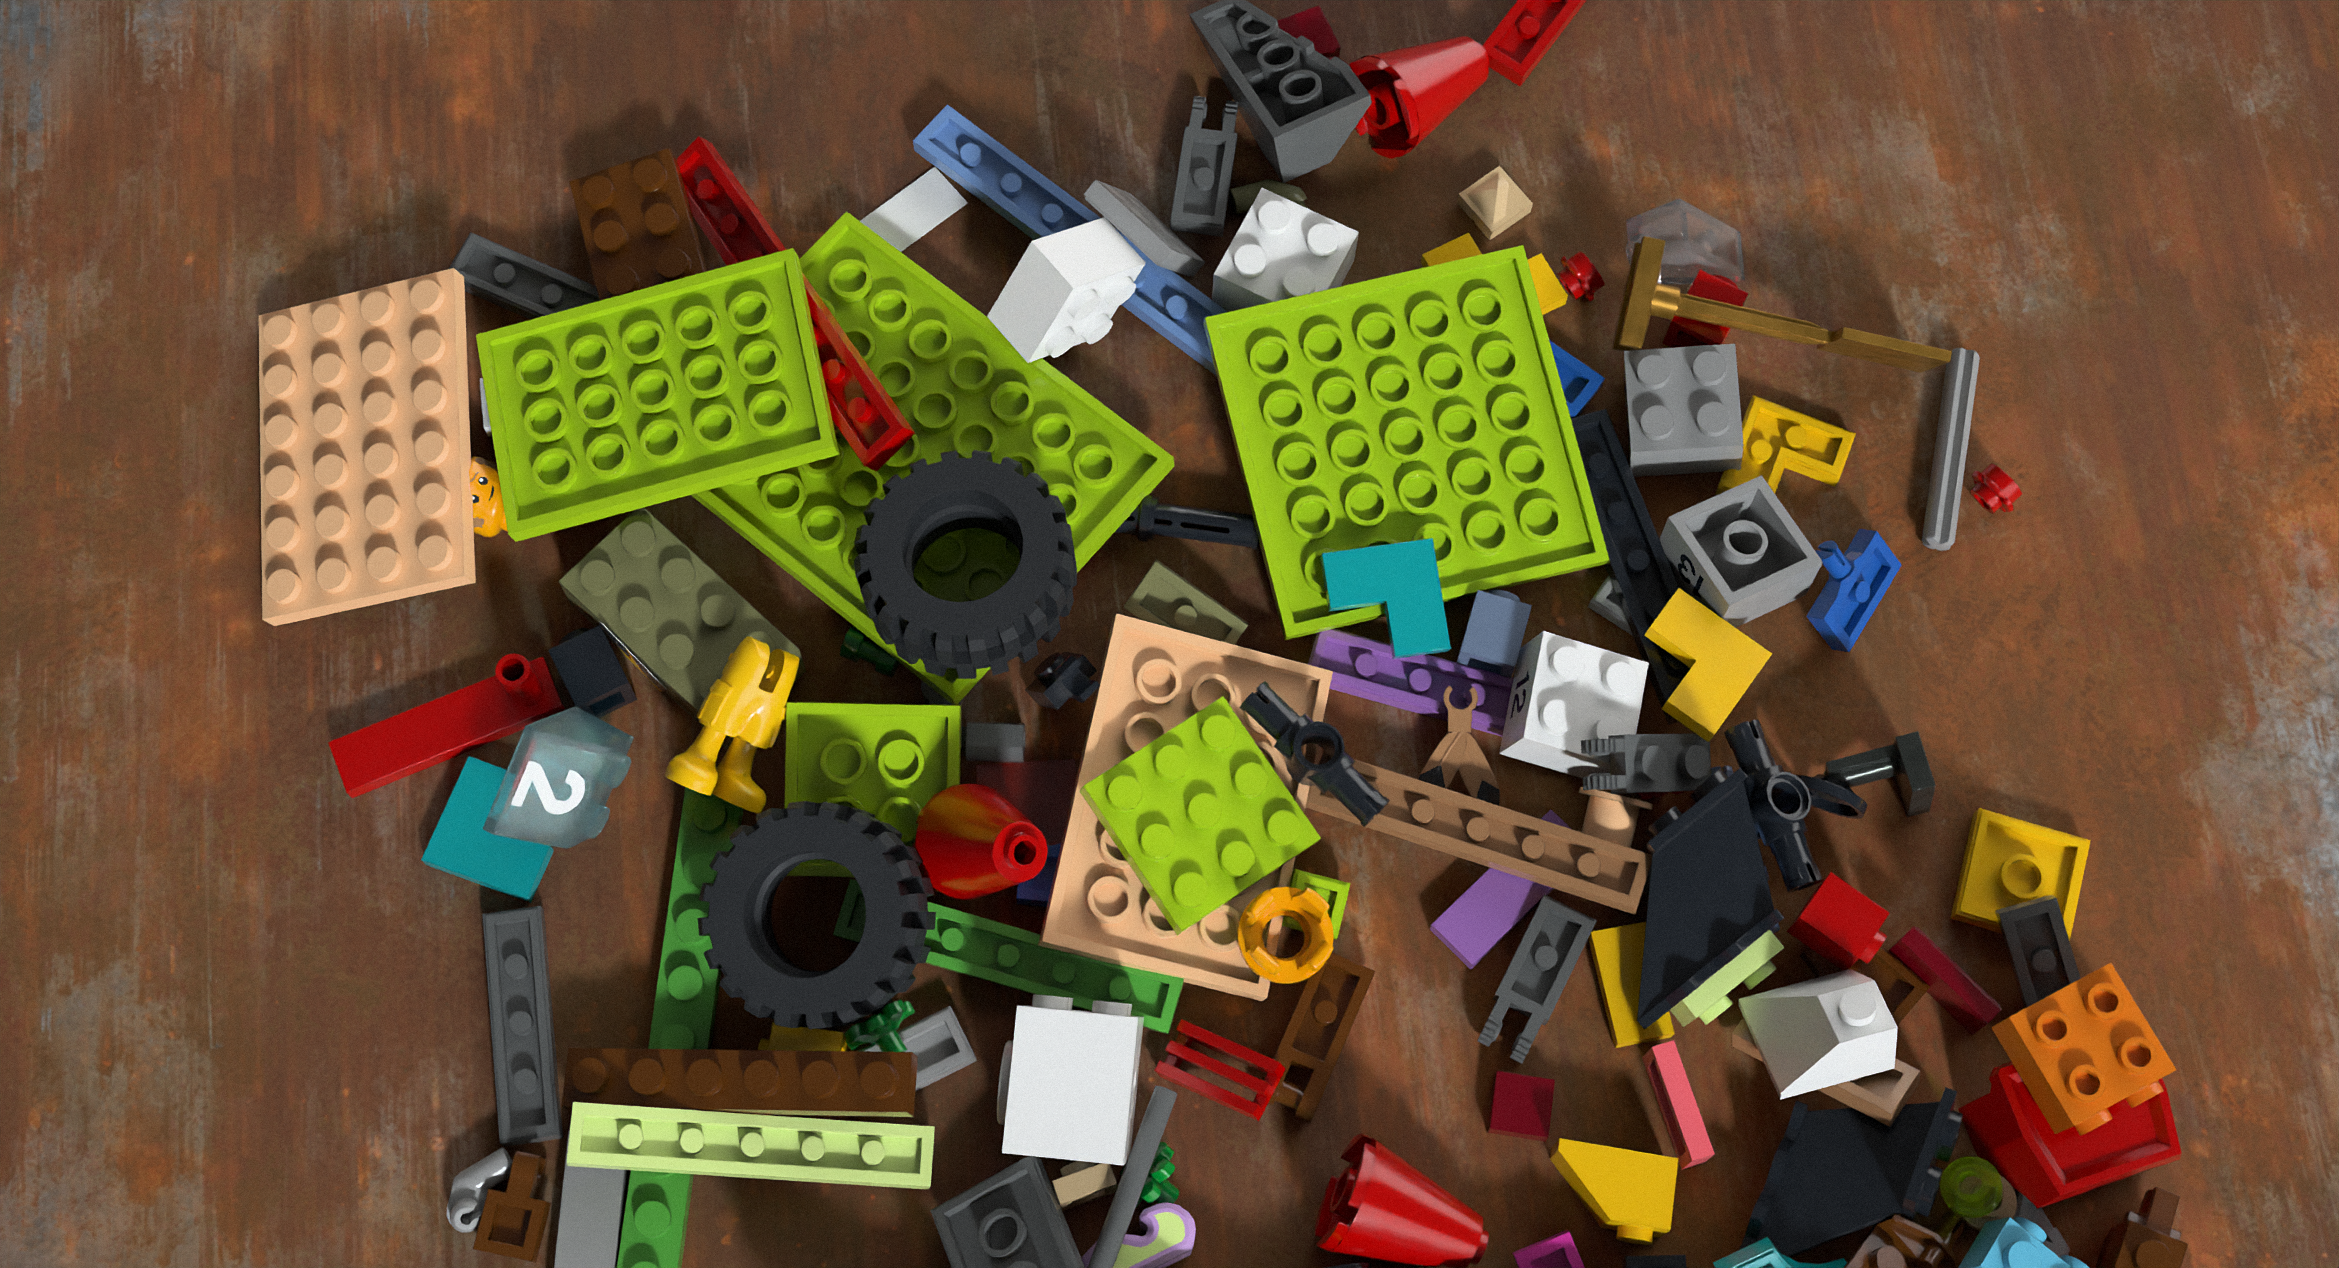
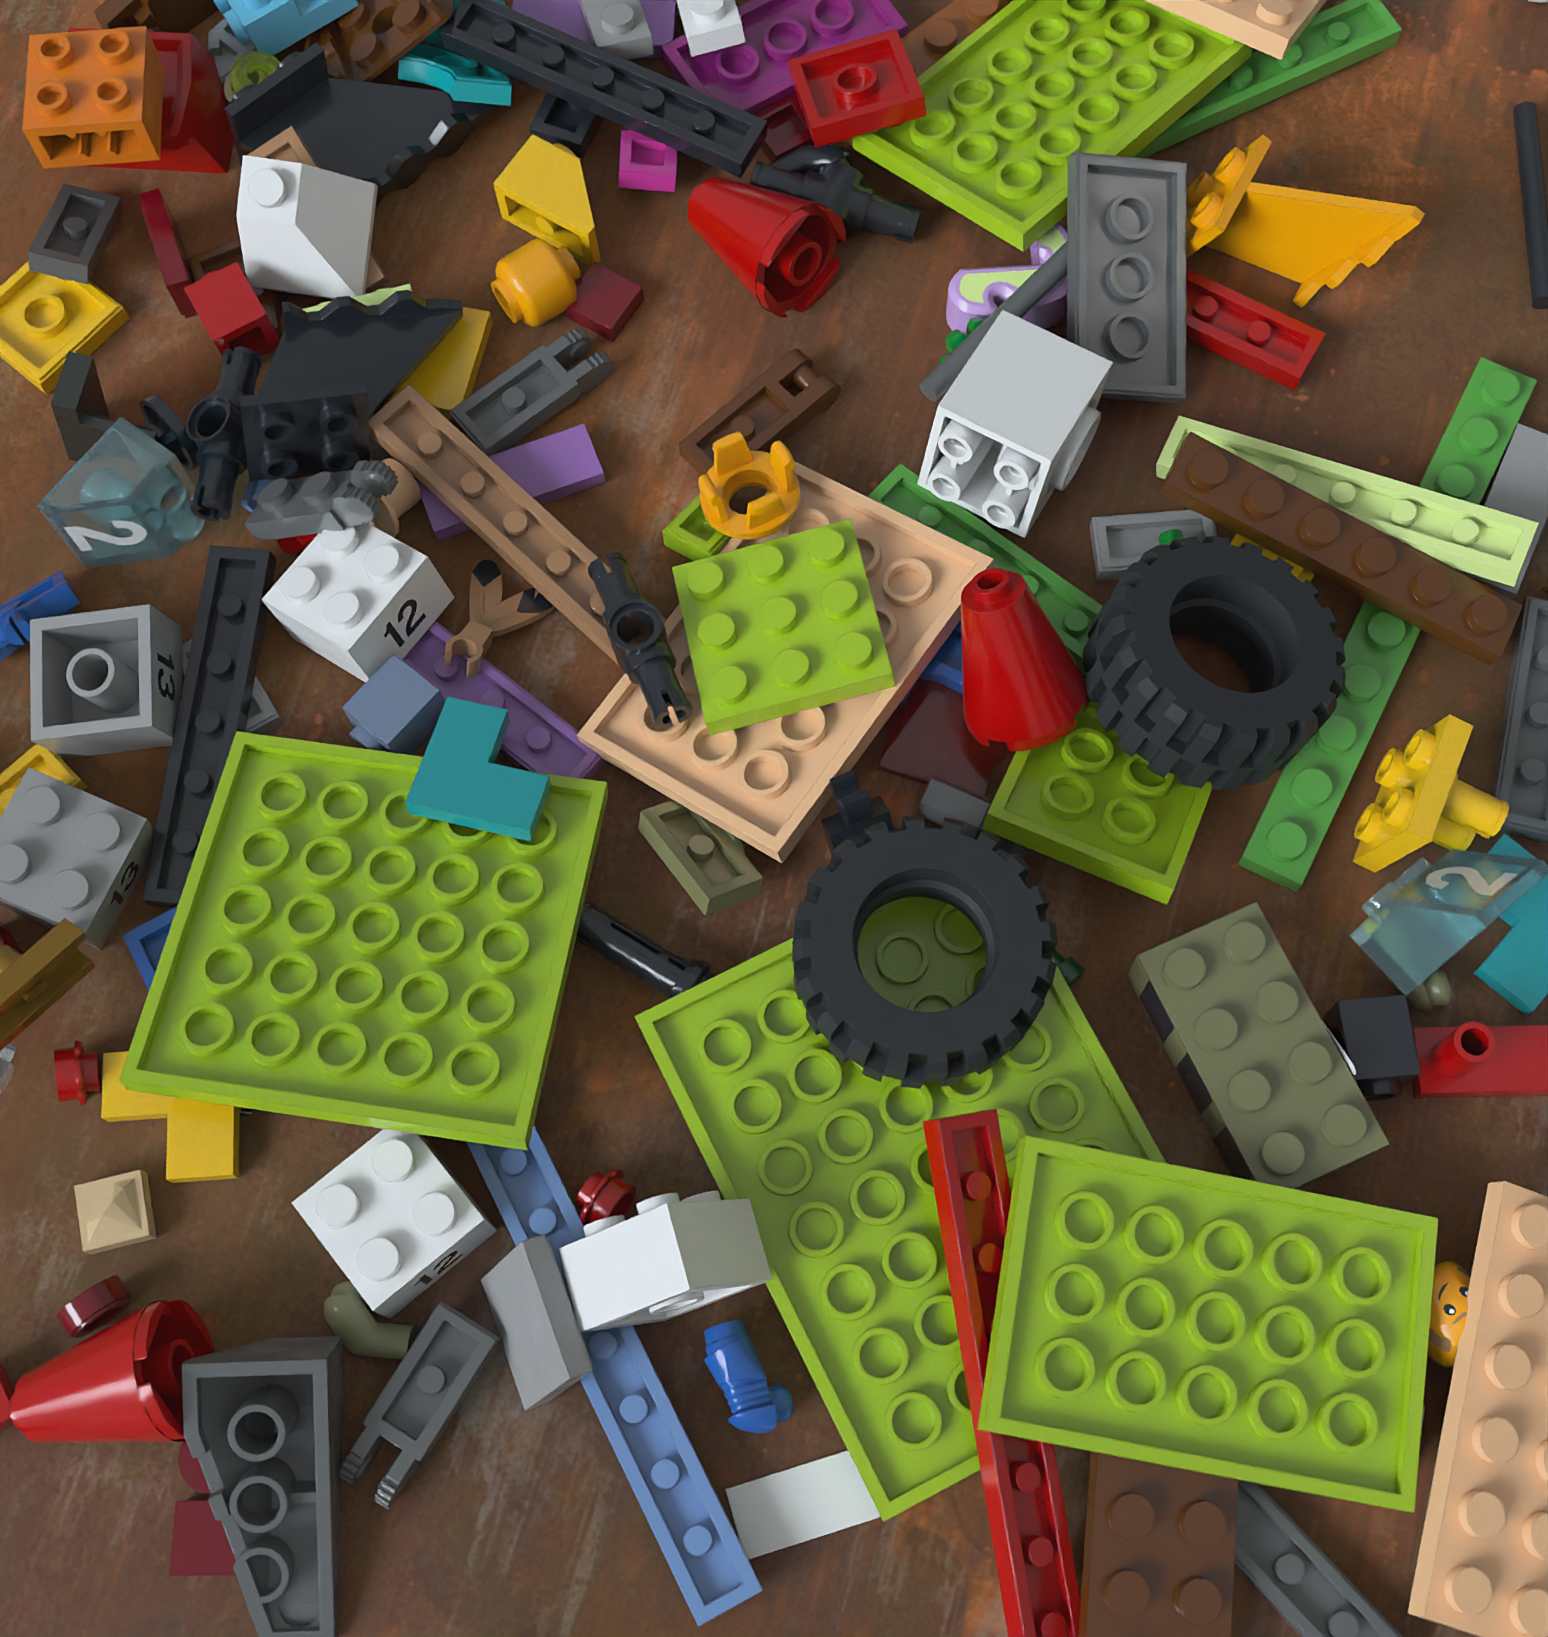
camera: 150 degrees left, 0 degrees up
yellow piece [664,636,800,814] -> none
red tile [1154,1019,1286,1121] -> none
coral tile [1642,1040,1715,1170] -> none
yellow tile [1644,588,1772,742] -> none
none -> clear light blue slope [36,417,205,568]
none -> dark red tile [57,1275,132,1338]
none -> light orange head [491,239,581,327]
none -> red plate [575,1168,636,1226]
none -> blue arm [704,1320,793,1433]
none -> yellow plate [1352,714,1509,873]

